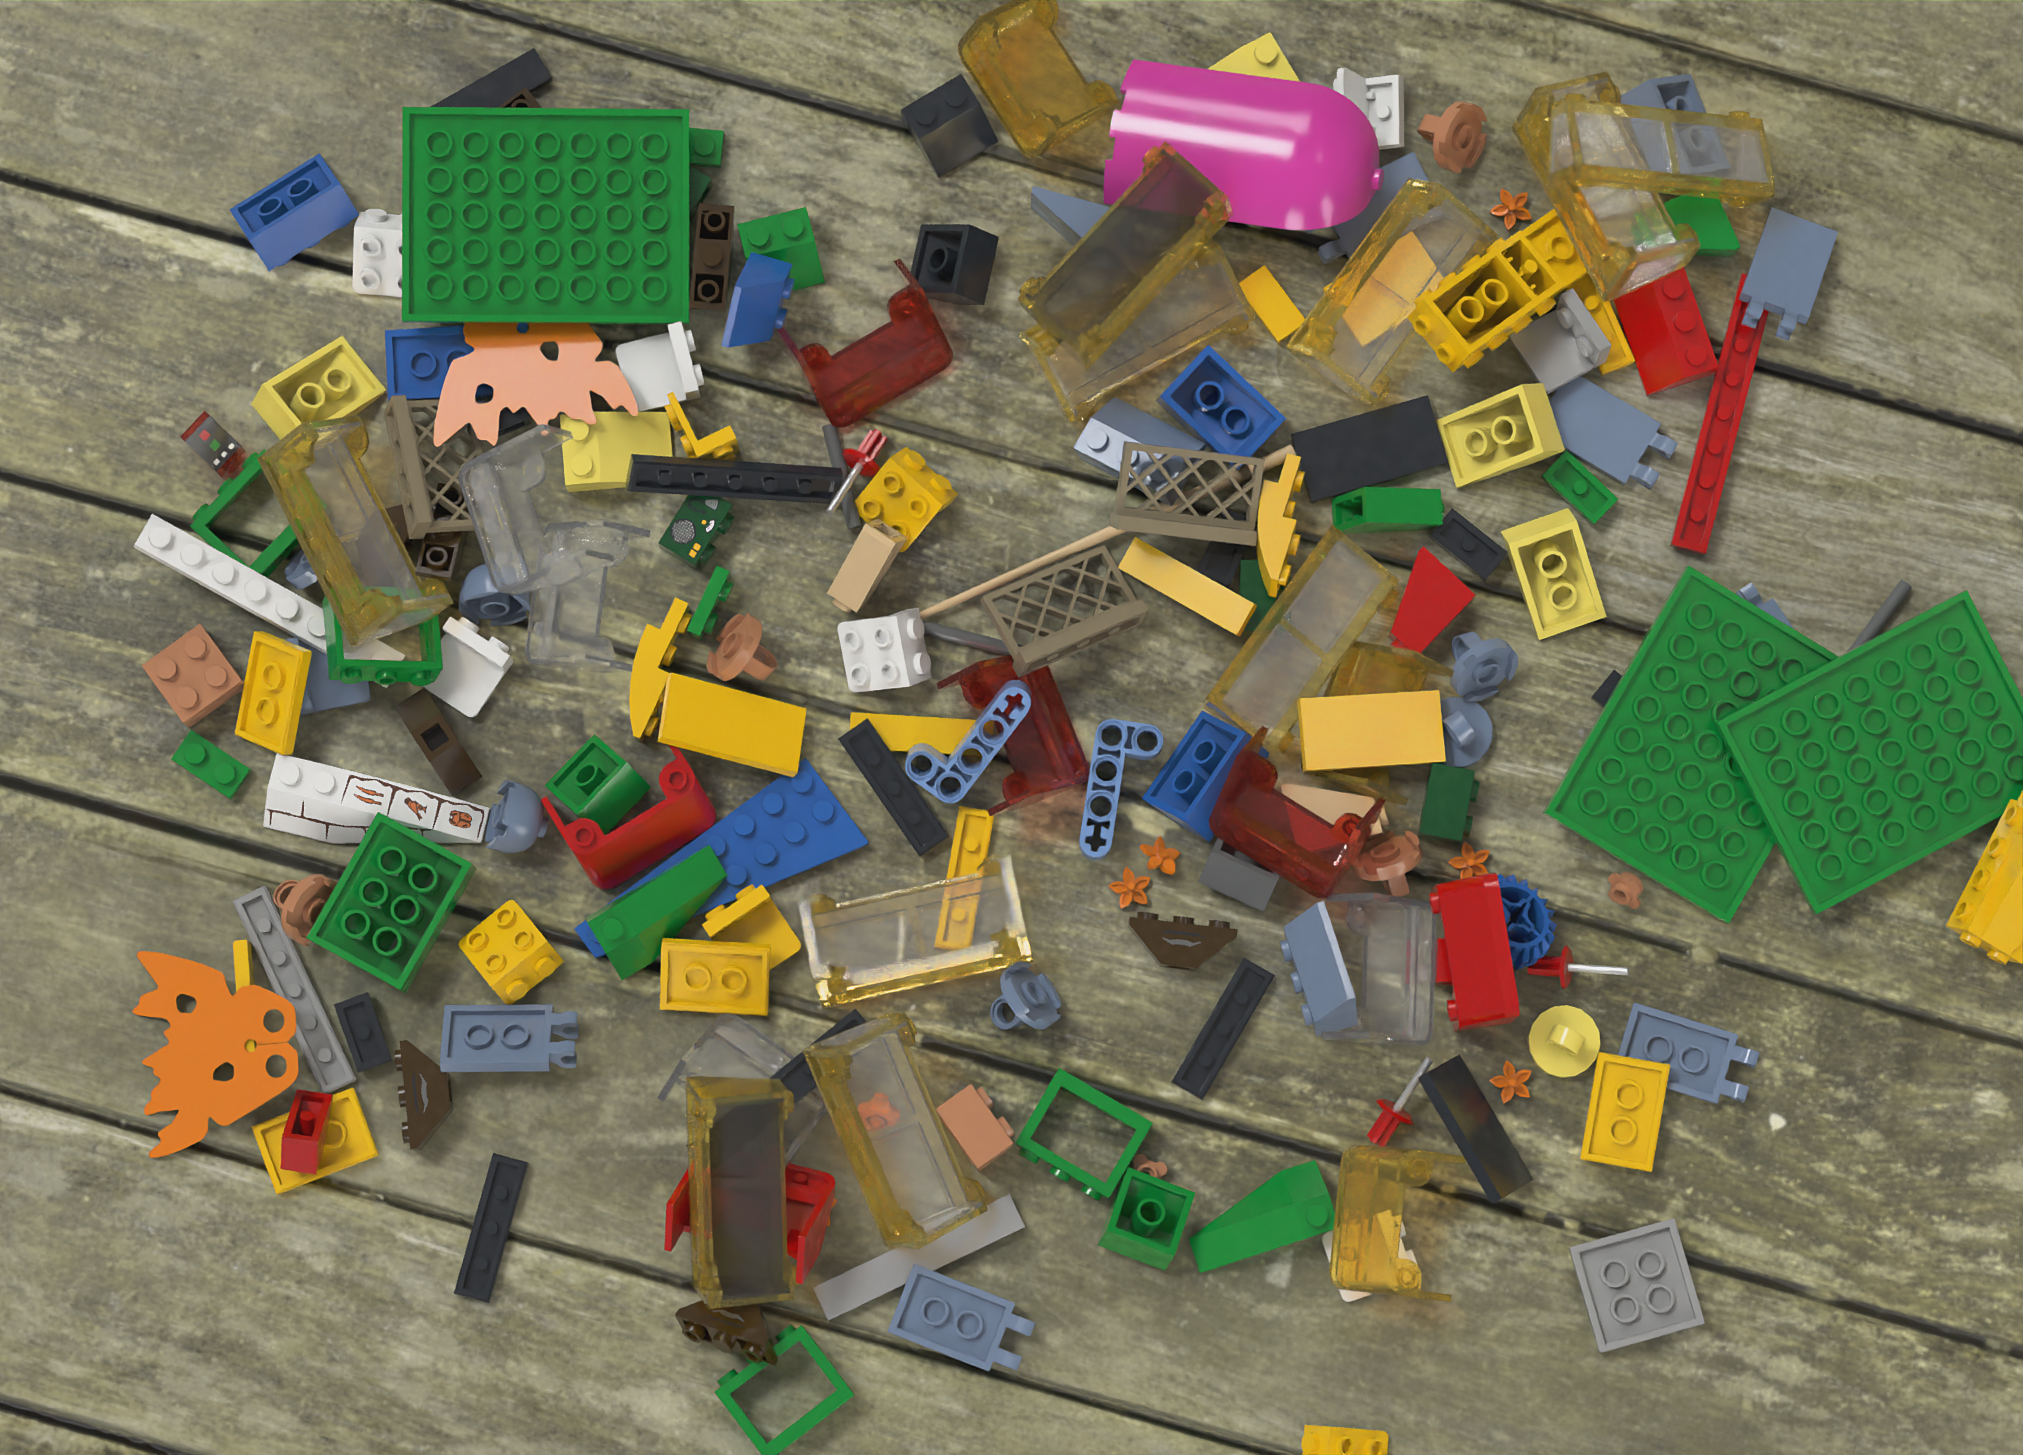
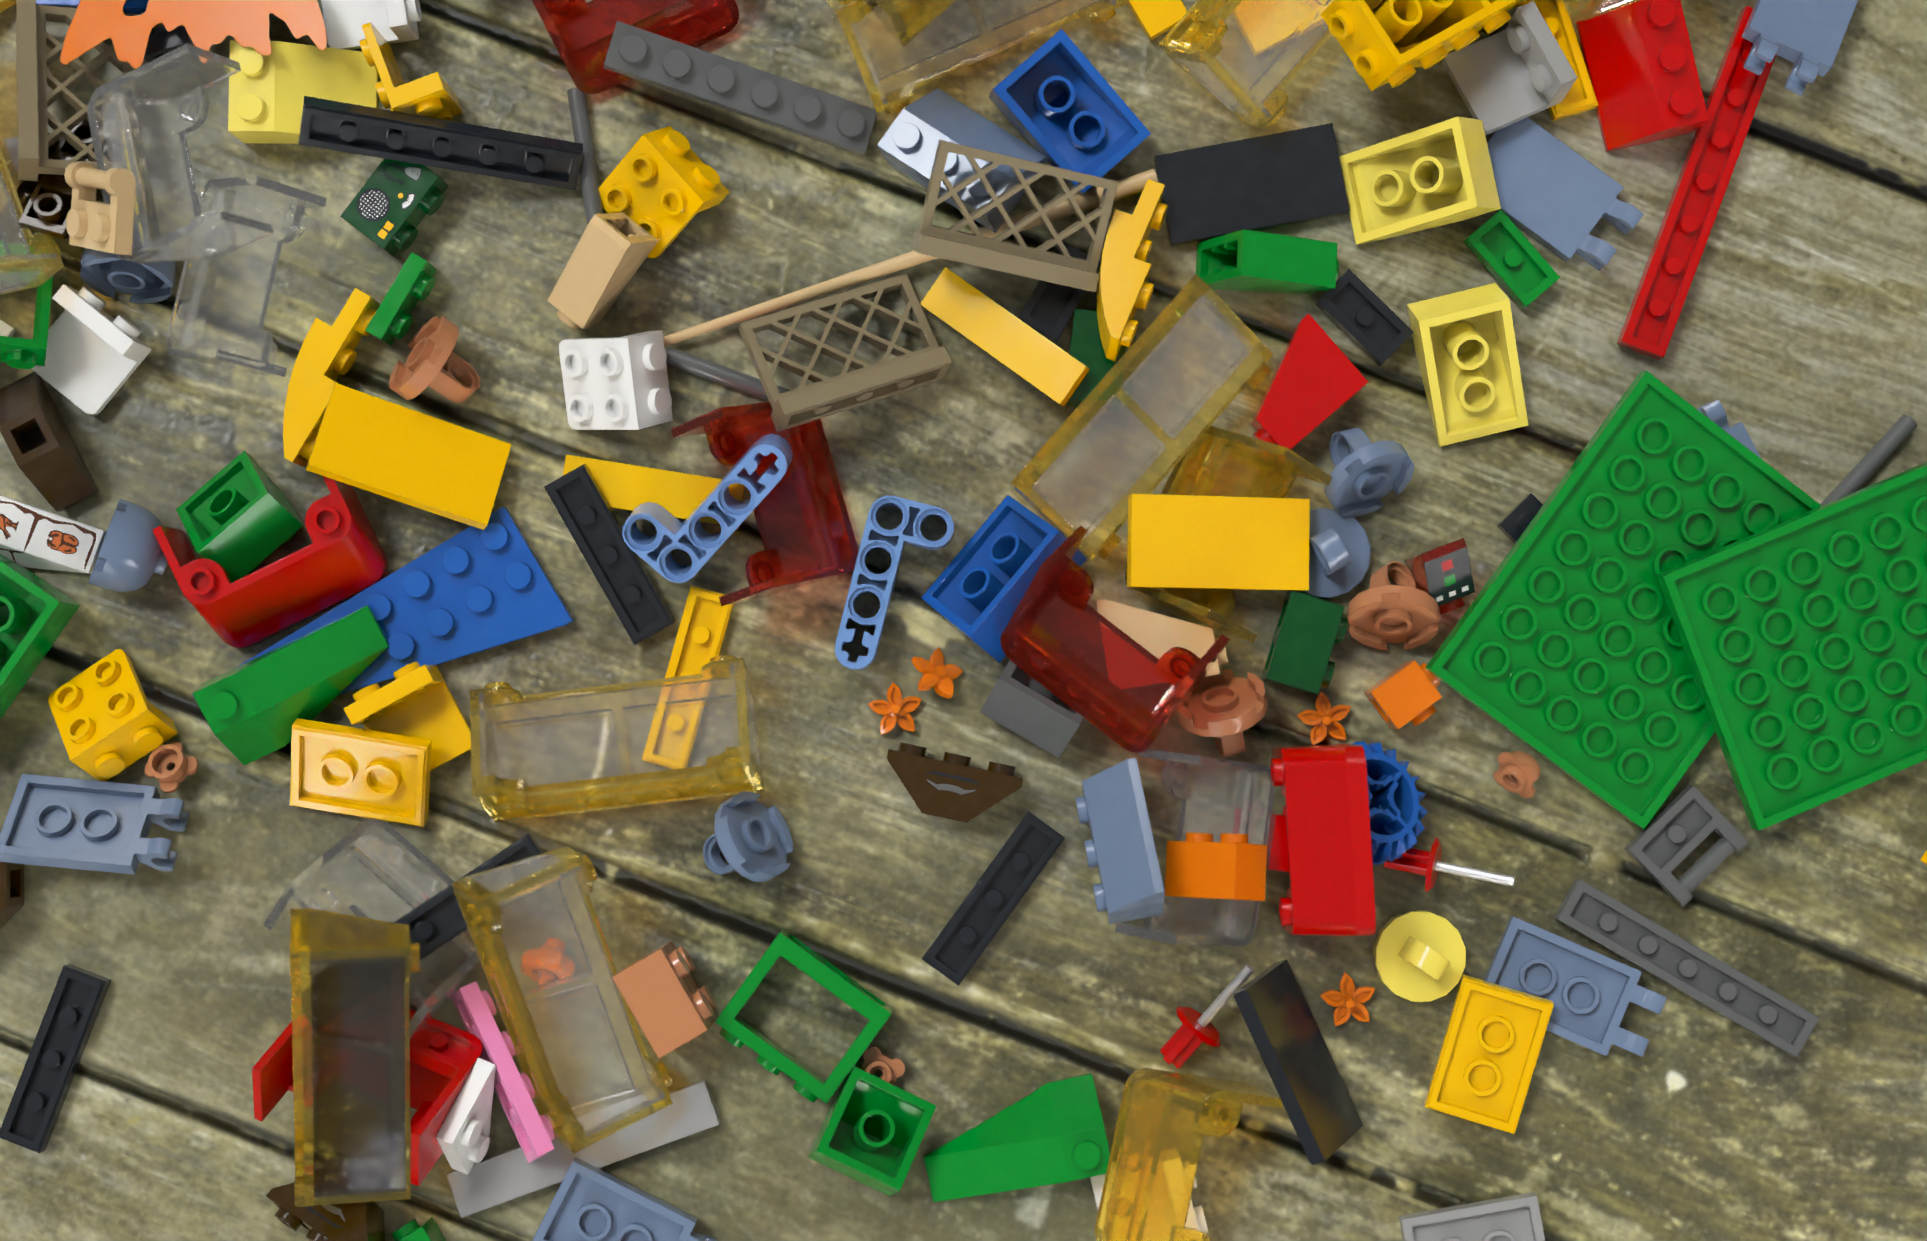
camera: 10 degrees right, 5 degrees up
red piece [826,429,888,515] -> none
none -> tan plate [64,161,136,255]
none -> nougat plate [145,741,199,793]
none -> white wing [435,1058,496,1175]
none -> bright pink plate [451,981,555,1163]
none -> dark grey plate [603,21,878,156]
none -> orange brick [1164,833,1267,901]
none -> nougat tile [1347,561,1440,650]
none -> orange brick [1364,660,1442,730]
none -> slope [1404,538,1475,615]
none -> dark grey plate [1553,878,1819,1057]
none -> dark grey plate [1624,785,1748,907]

